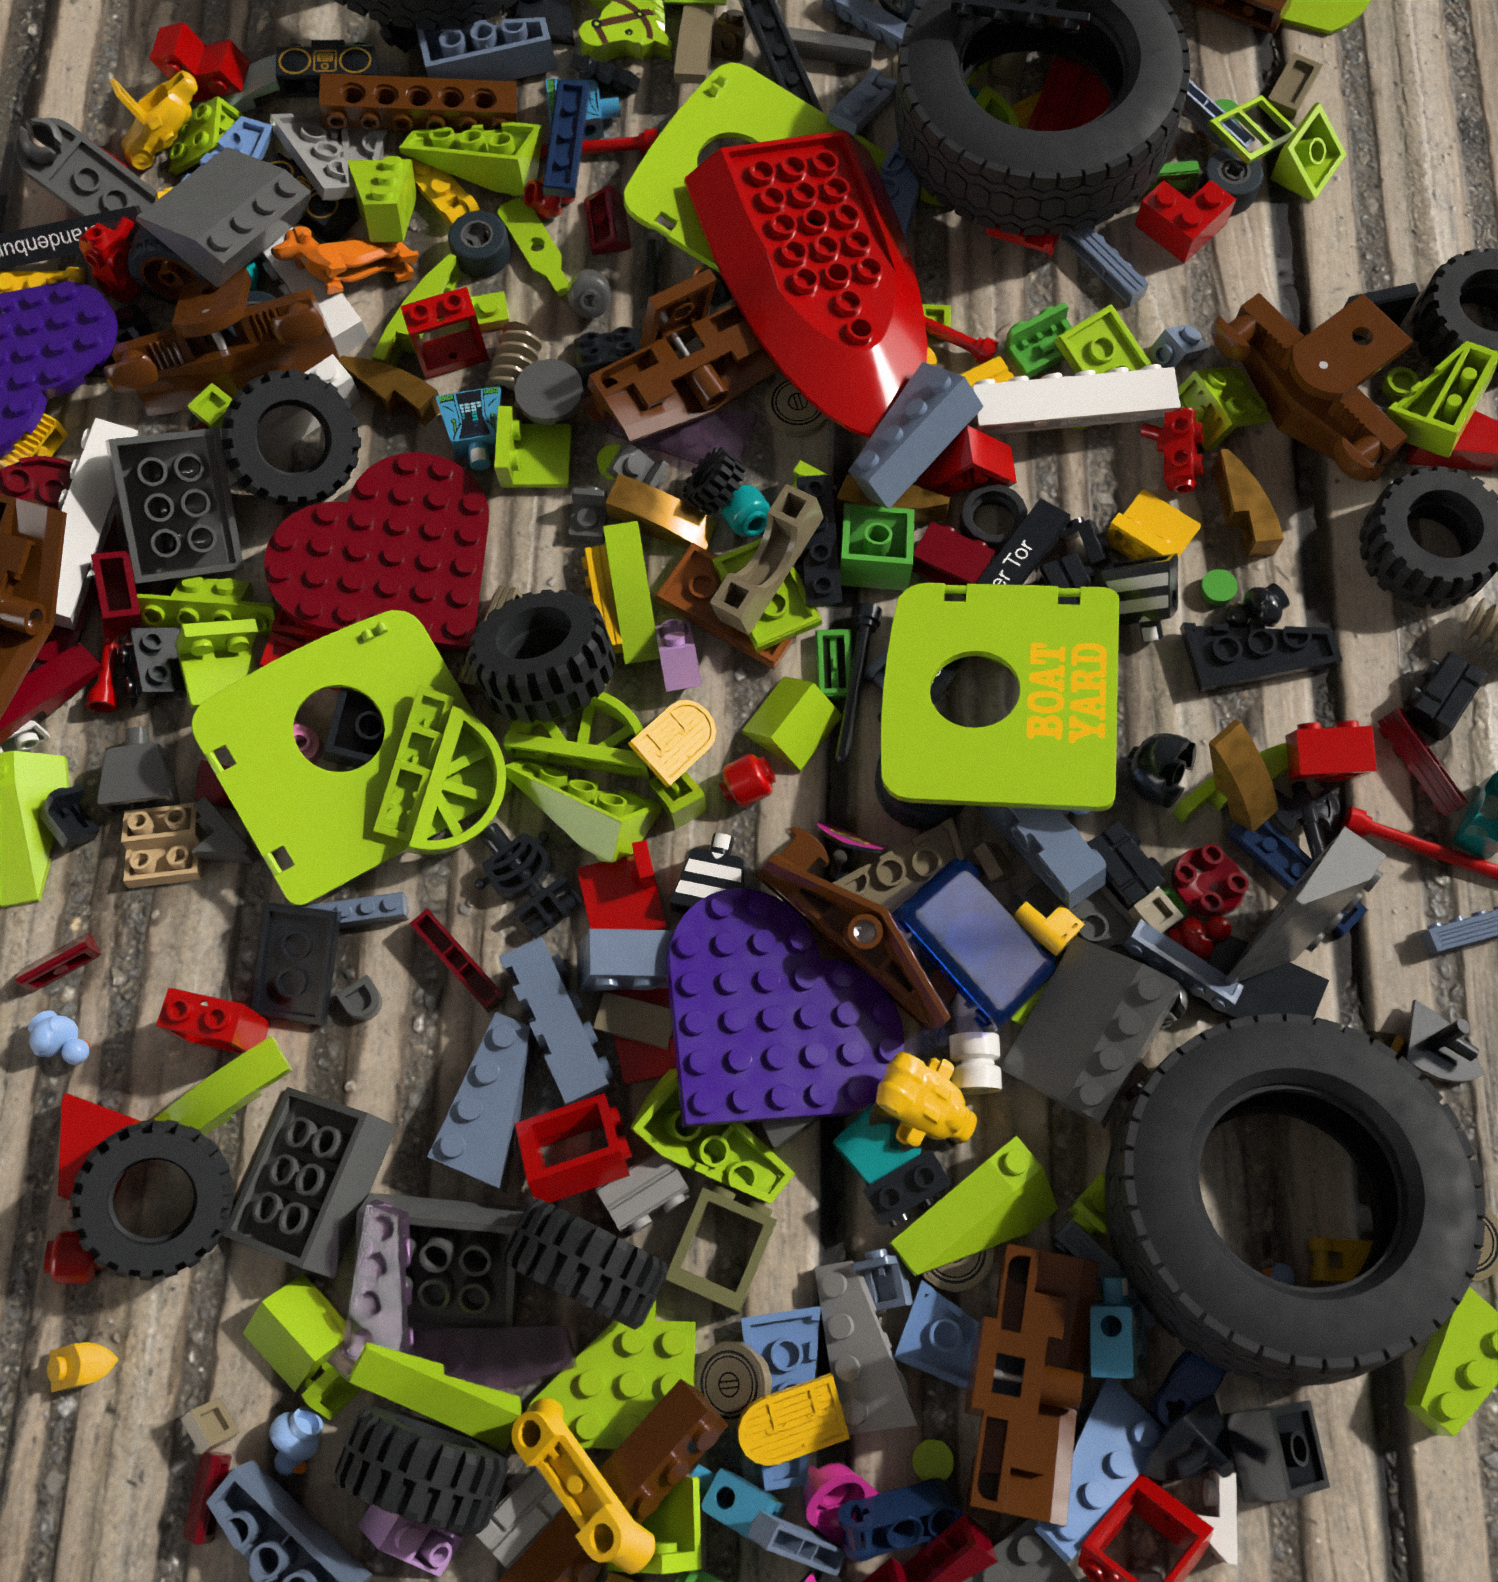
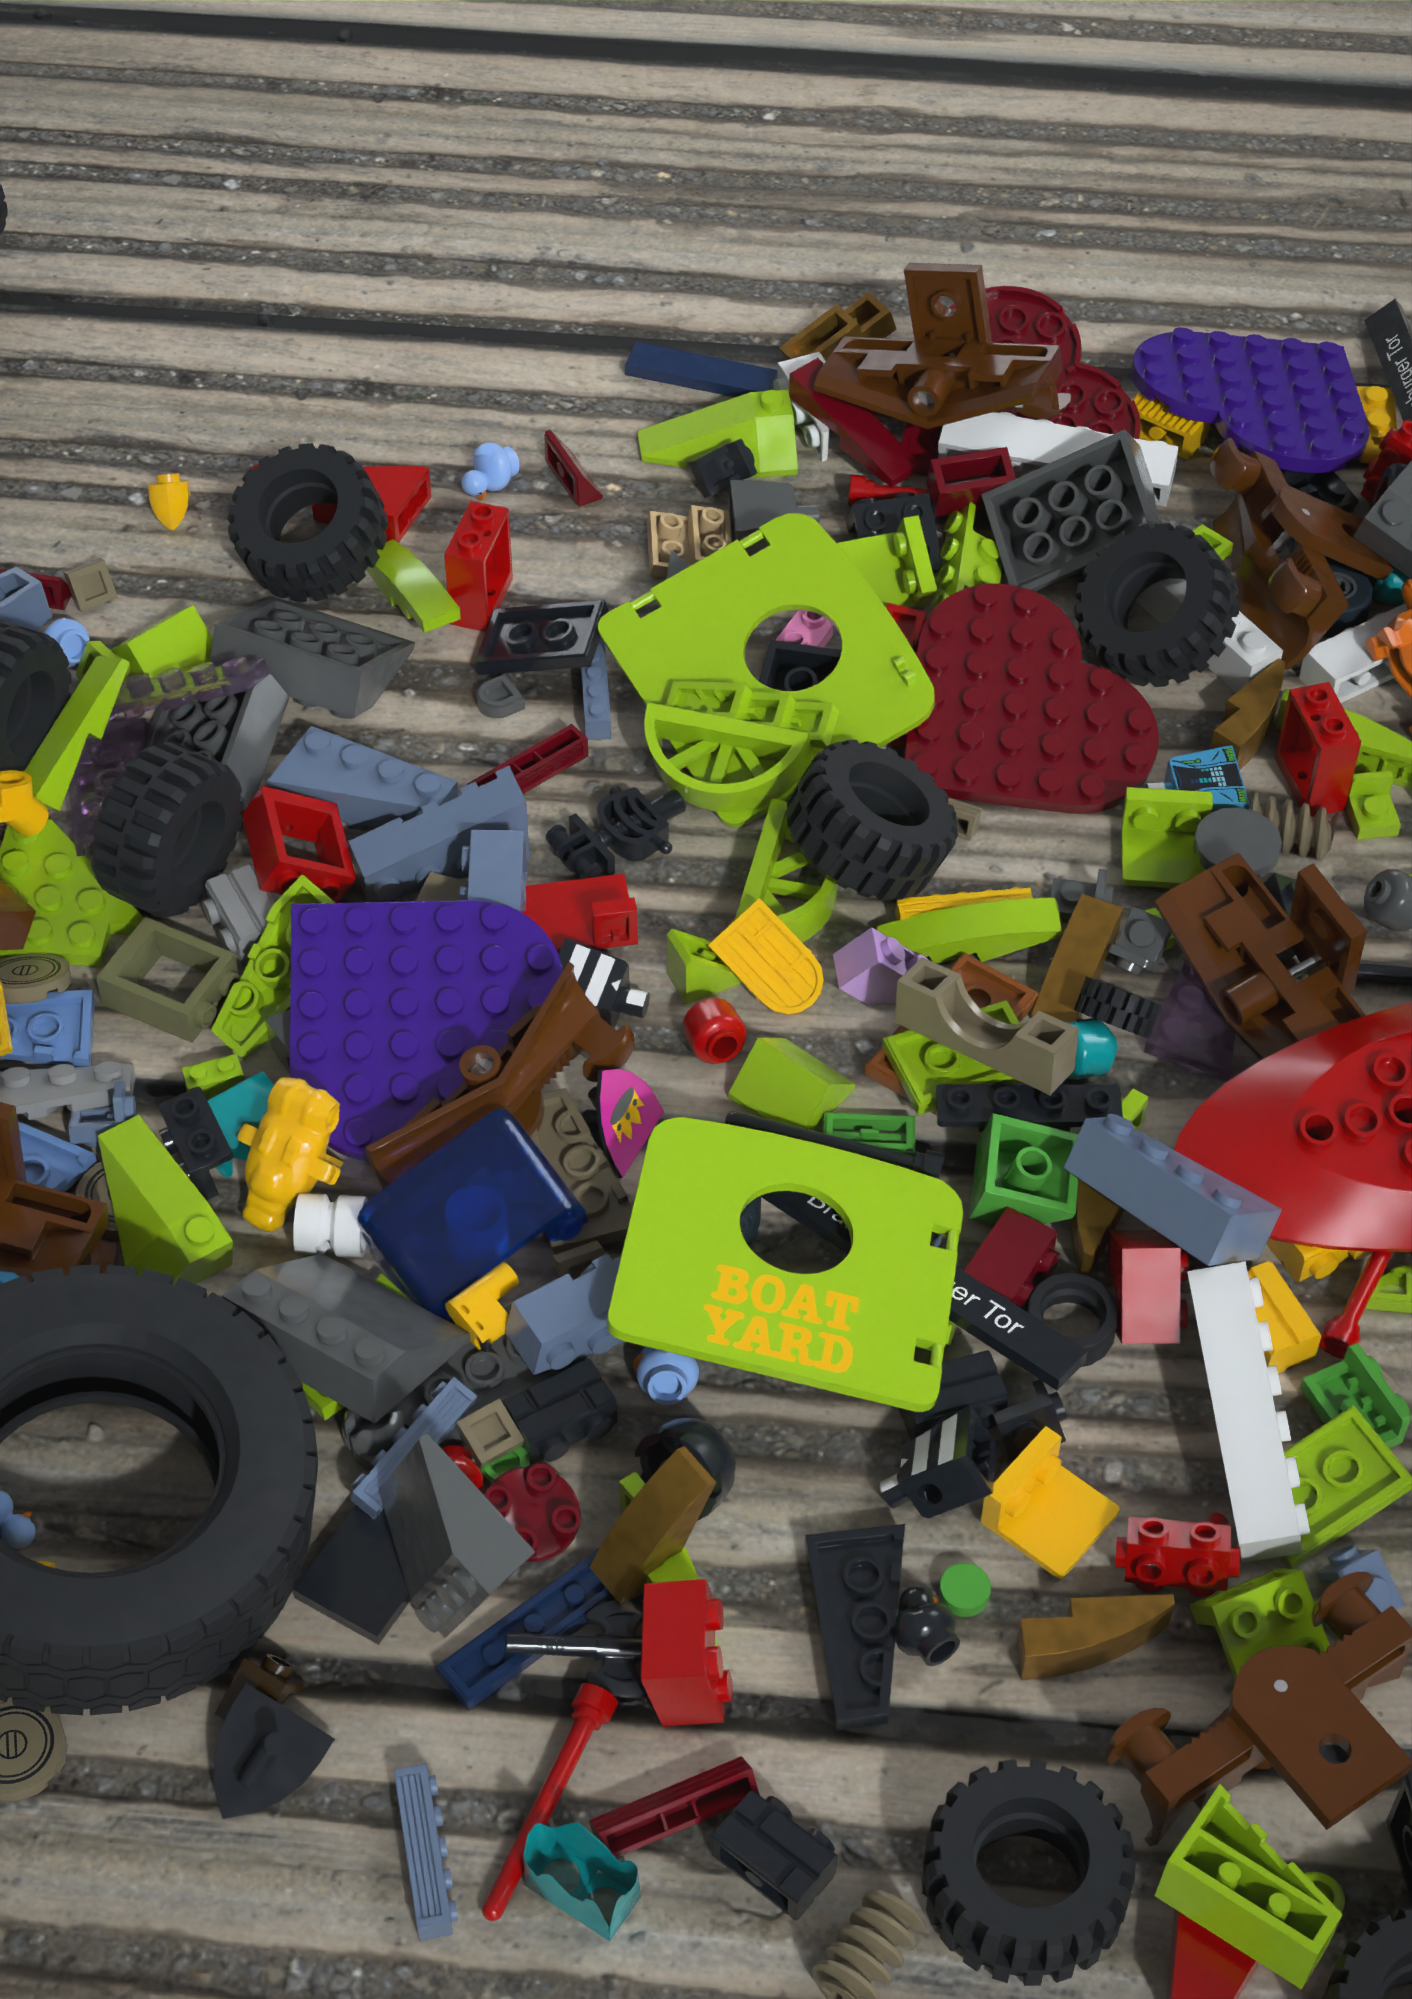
camera: 90 degrees right, 20 degrees down
lime wedge [505,758,663,863] -> none
none -> lime piece [182,1053,244,1100]

